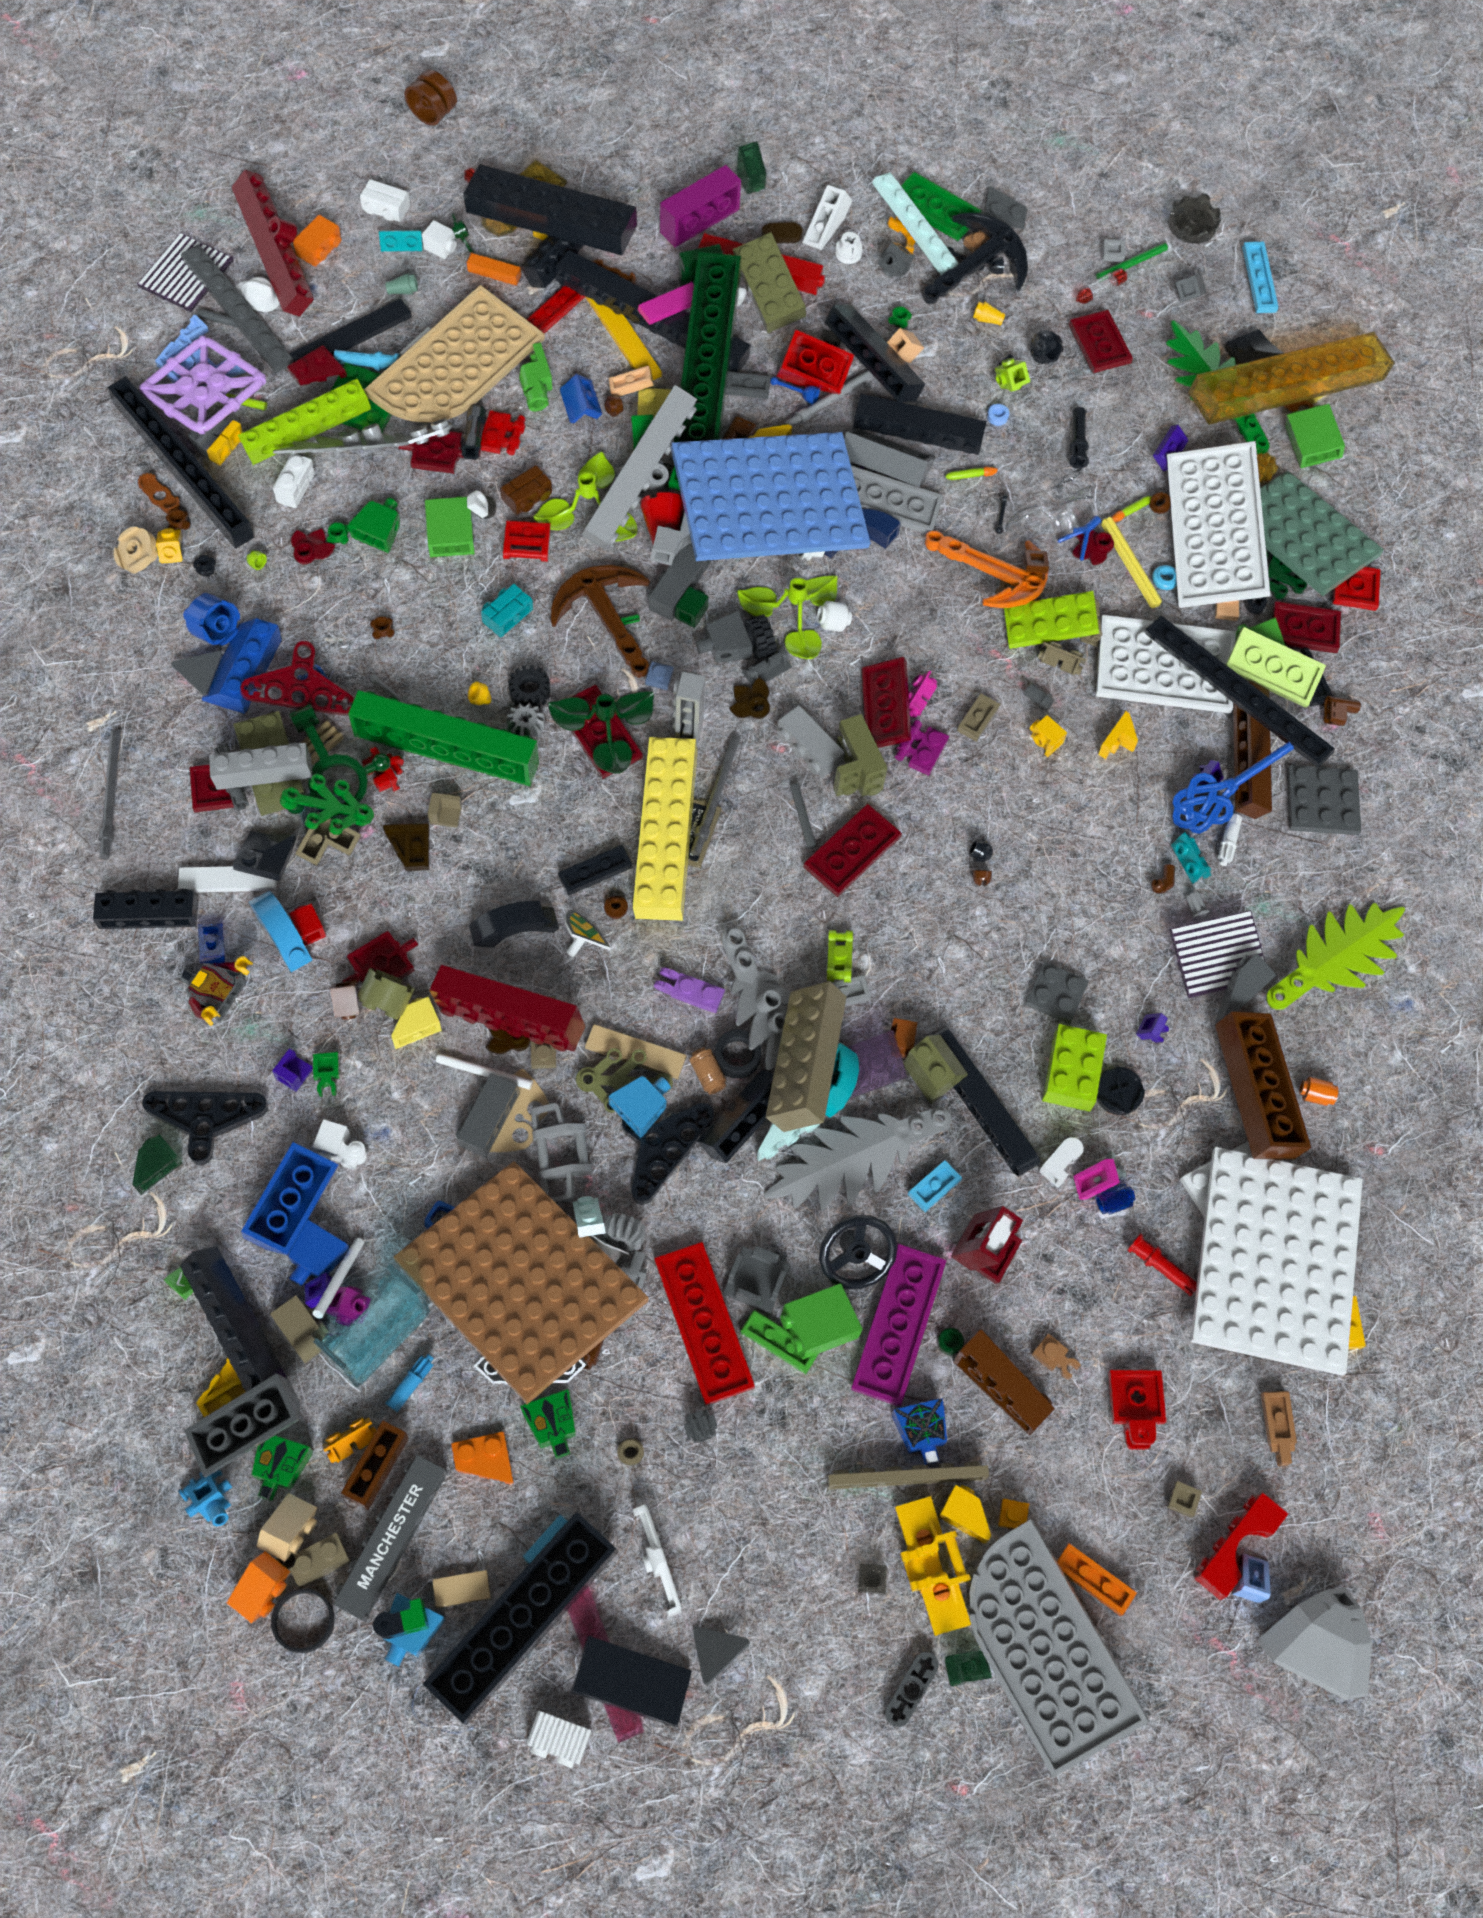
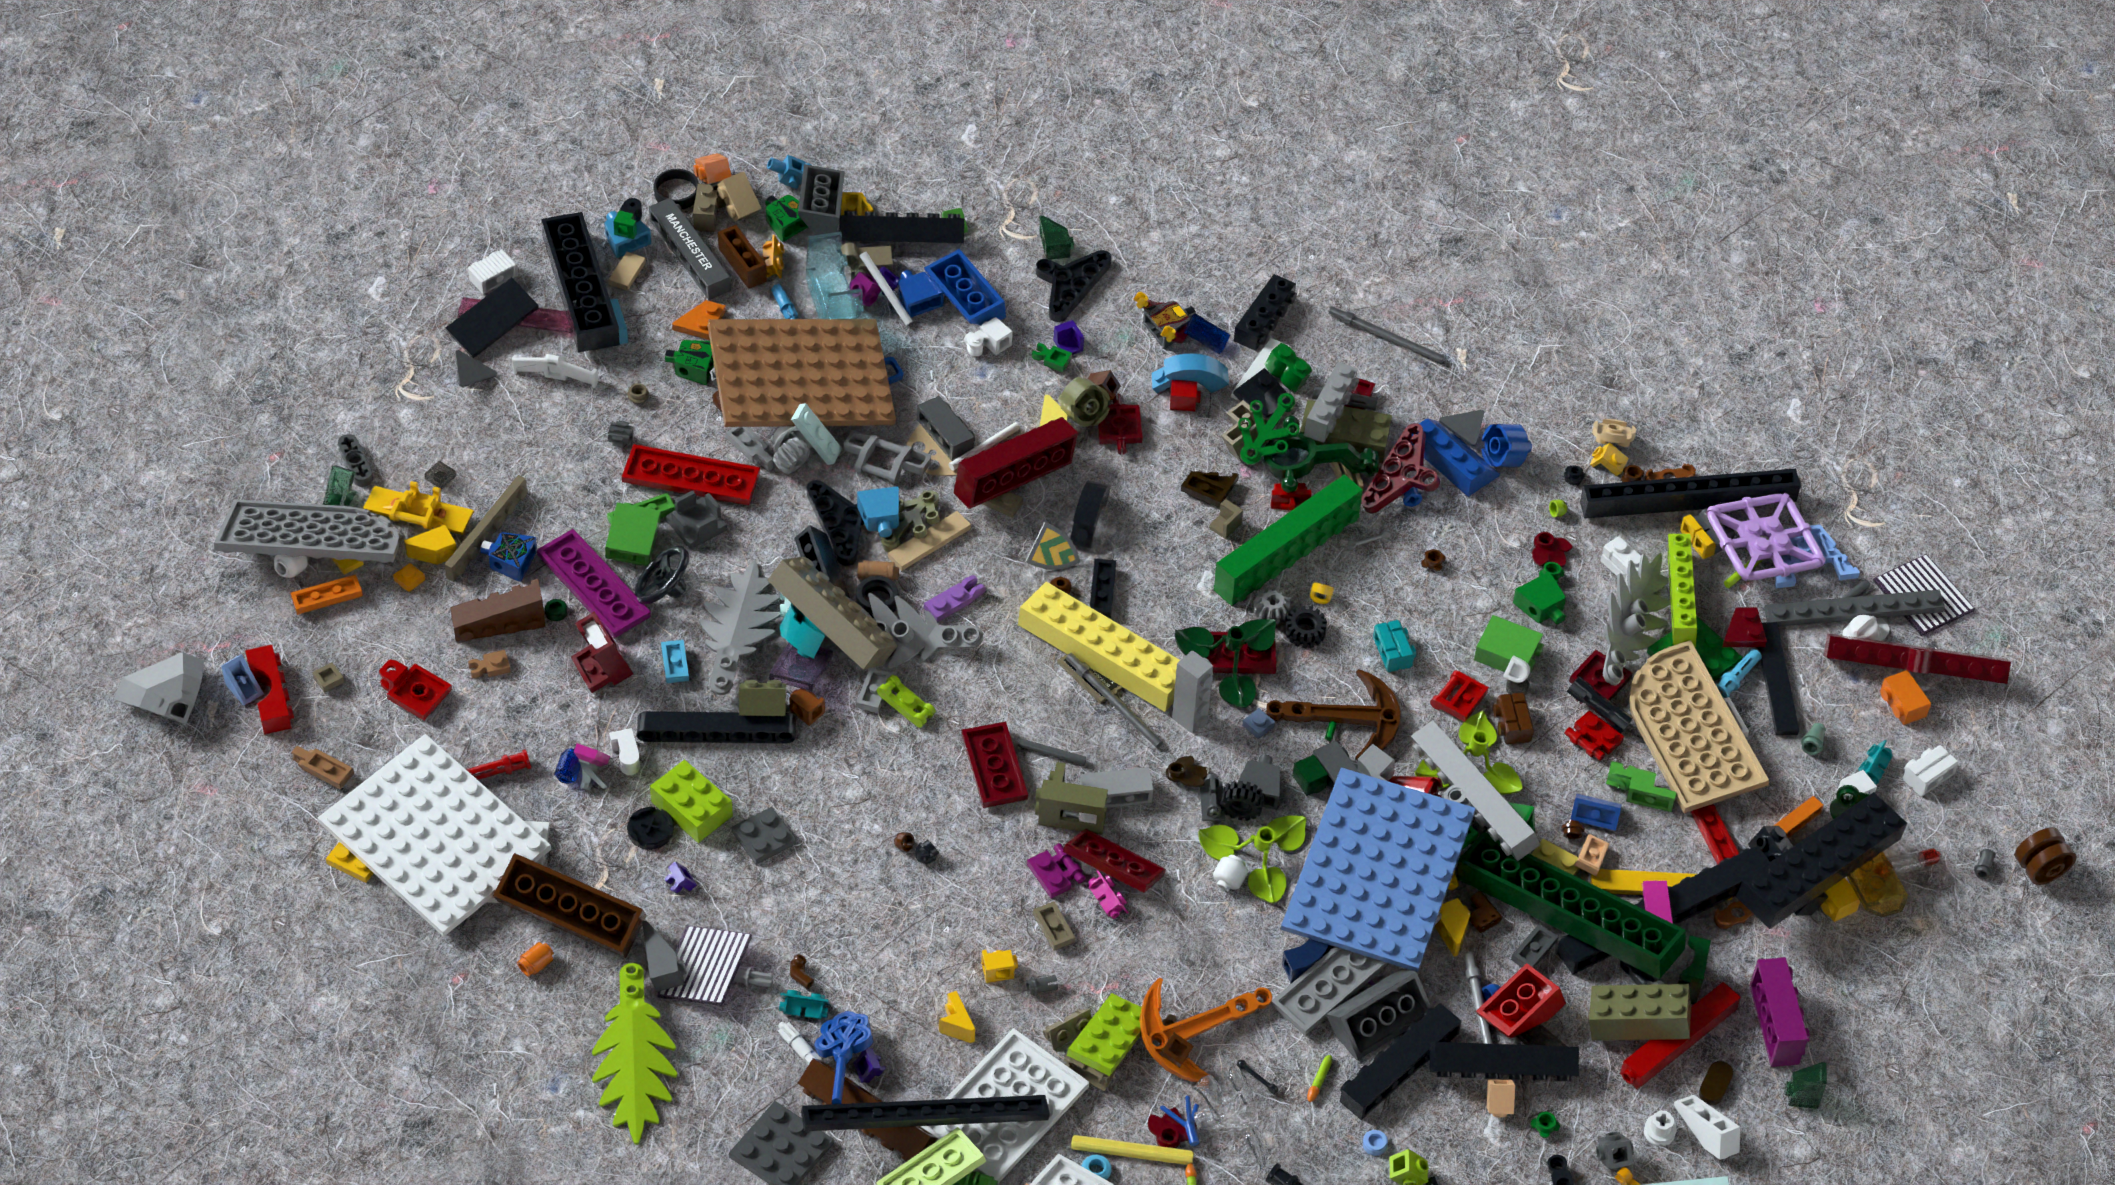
camera: 125 degrees right, 15 degrees down
none -> green brick [1264,343,1312,392]
none -> dark grey pin [1974,849,1995,879]

